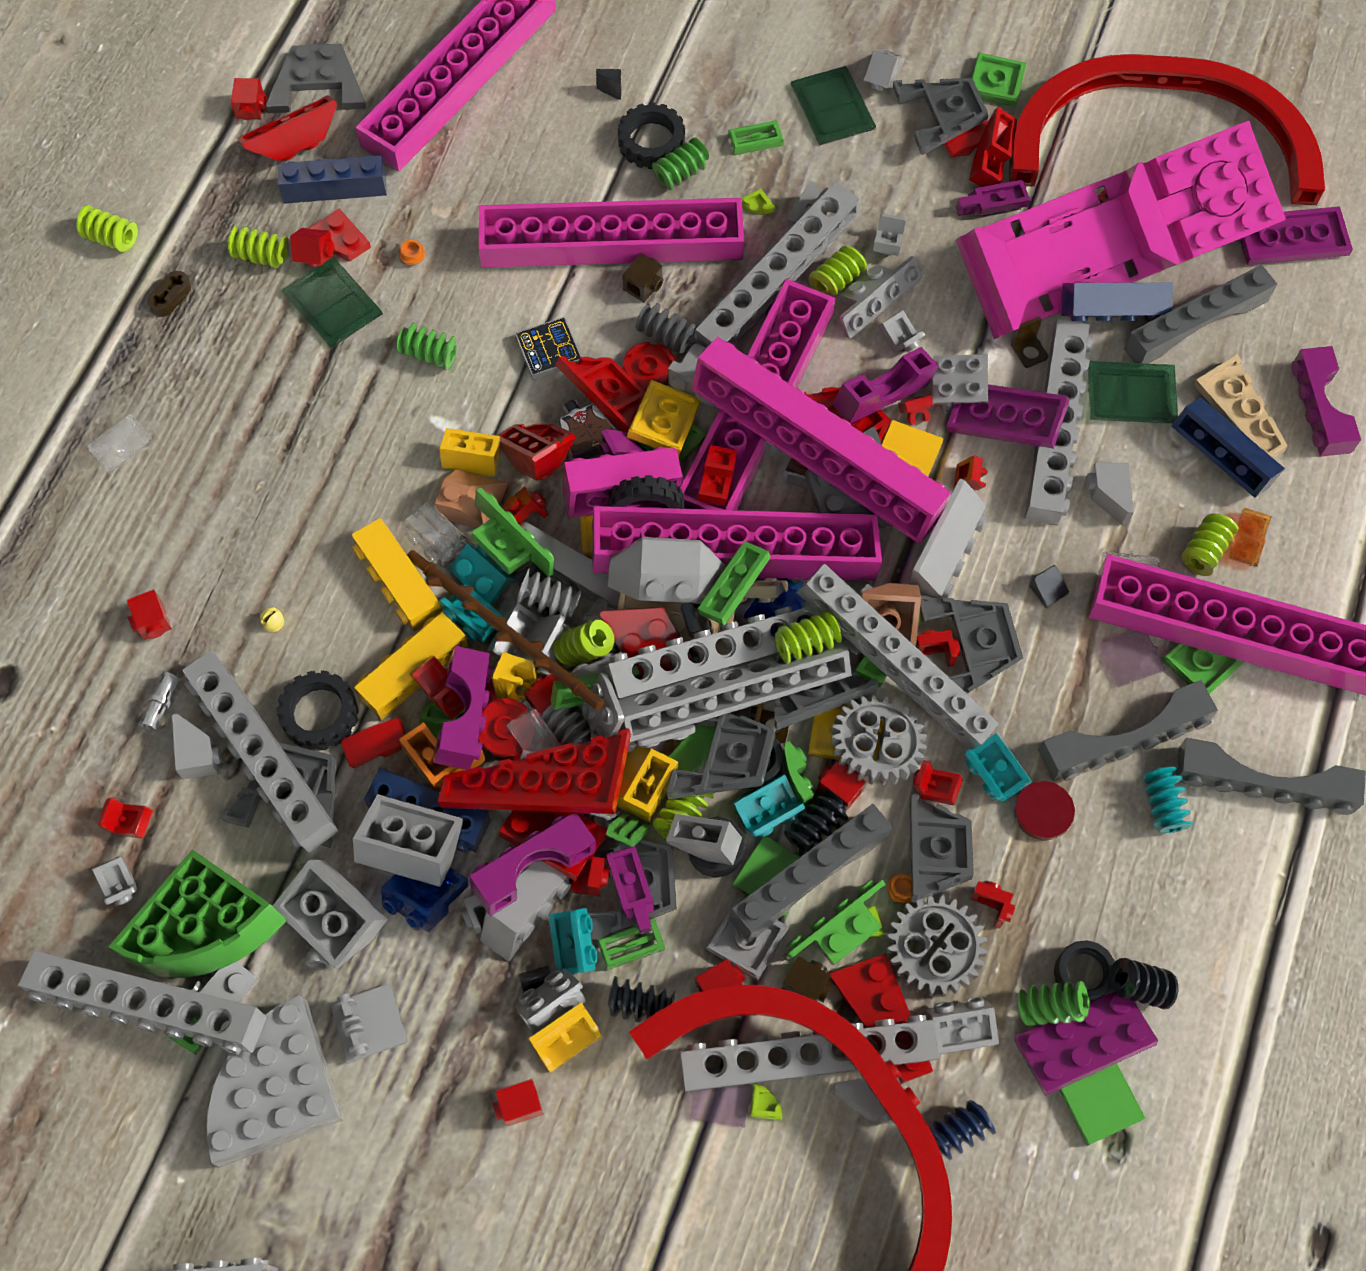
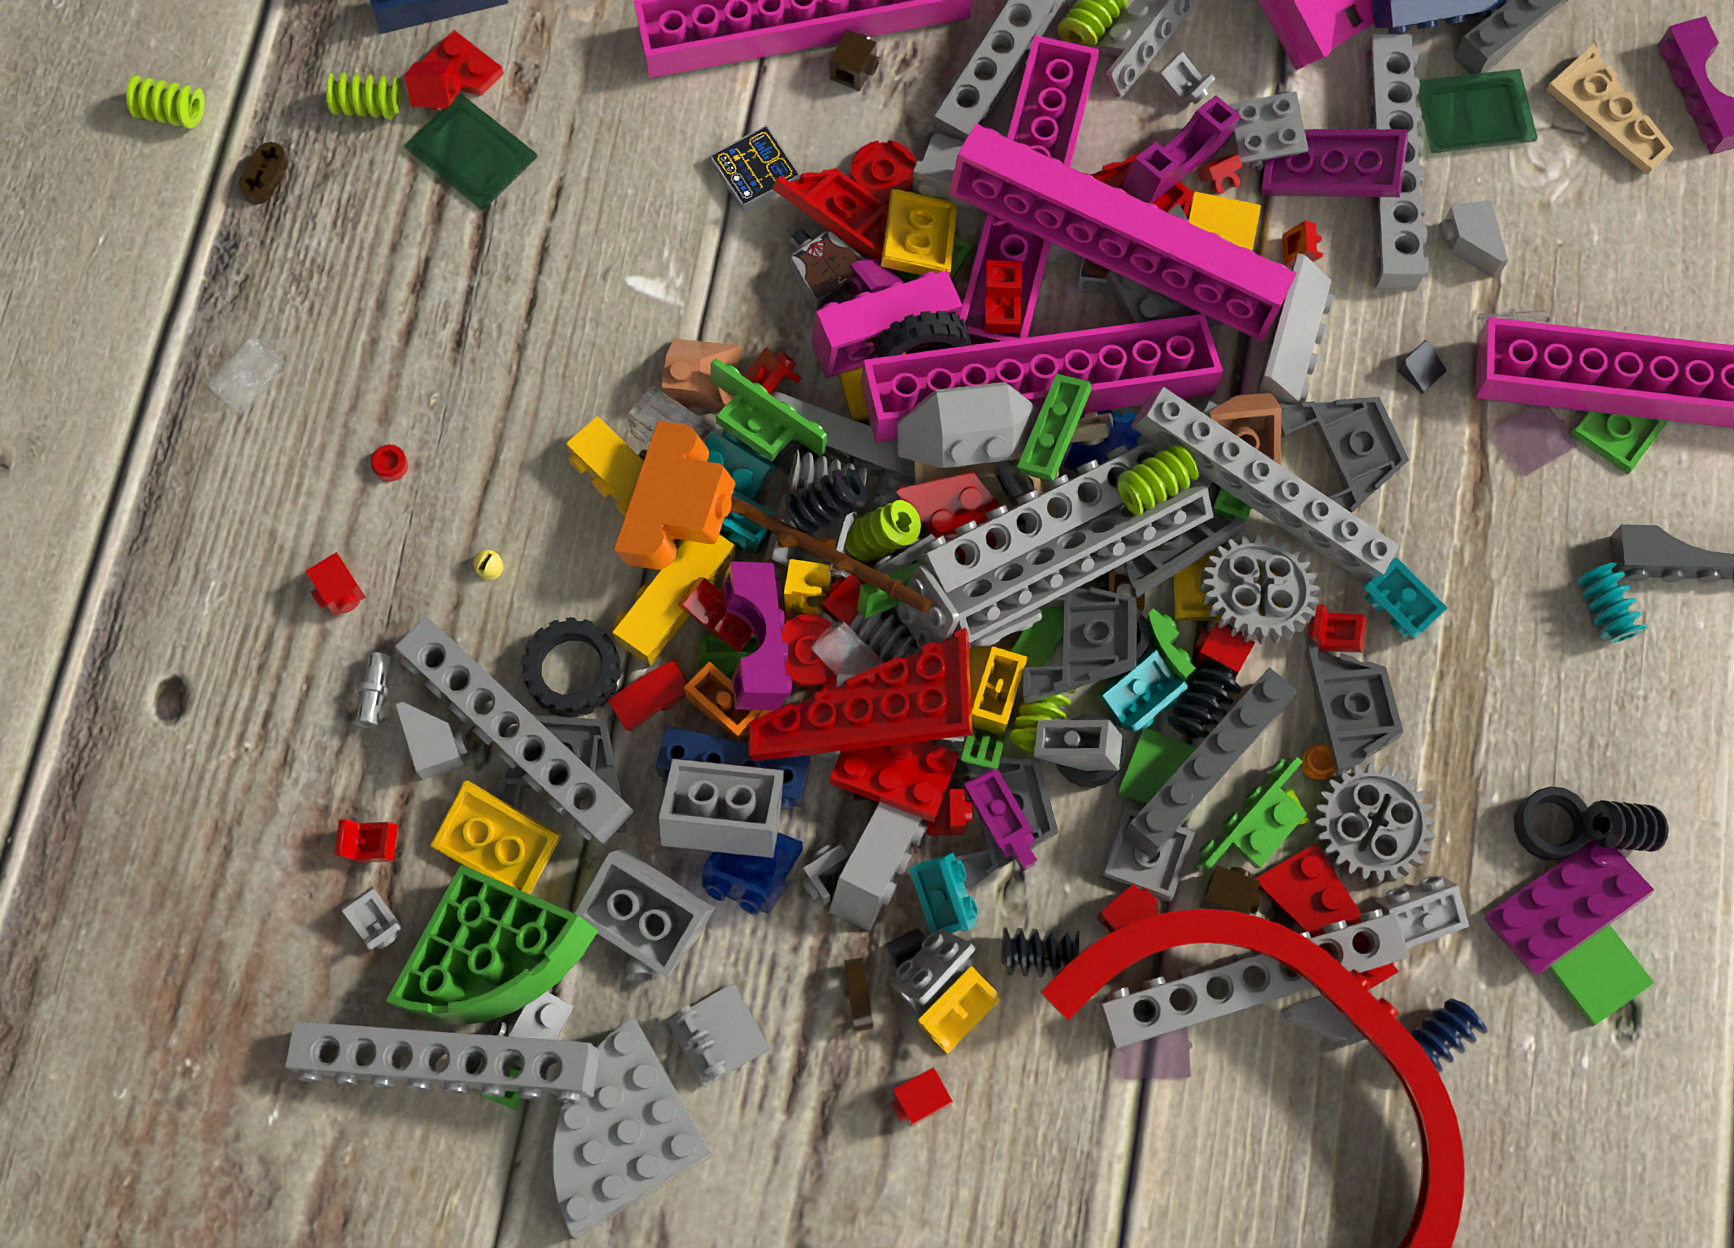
camera: 10 degrees left, 5 degrees up
bright green piece [396,322,457,370] -> none
orange plate [399,239,425,265] -> none
yellow hinge [439,428,500,476] -> none
magenta arch [469,813,596,917] -> none
red wedge [497,424,576,481] -> none
bright green tile [597,919,665,971] -> none
dark grey piece [635,303,696,354] -> none
lime tile [750,1084,782,1121] -> none
red bracket [916,630,960,667] -> none
red bracket [970,881,1015,929] -> none
dark brown bracket [1011,316,1049,368] -> none
dark red tile [1014,781,1075,841] -> none
bright green piece [1018,981,1090,1026] -> none
dark grey arch [1038,680,1218,781] -> none
dark blue brick [1171,397,1285,498] -> none
lime piece [1181,513,1239,576] -> none
clear orange slope [1229,508,1272,567] -> none
none -> red tile [371,444,408,482]
none -> yellow tile [430,781,562,895]
none -> orange brick [614,421,735,570]
none -> black piece [785,468,868,534]
none -> dark brown beam [844,957,873,1032]

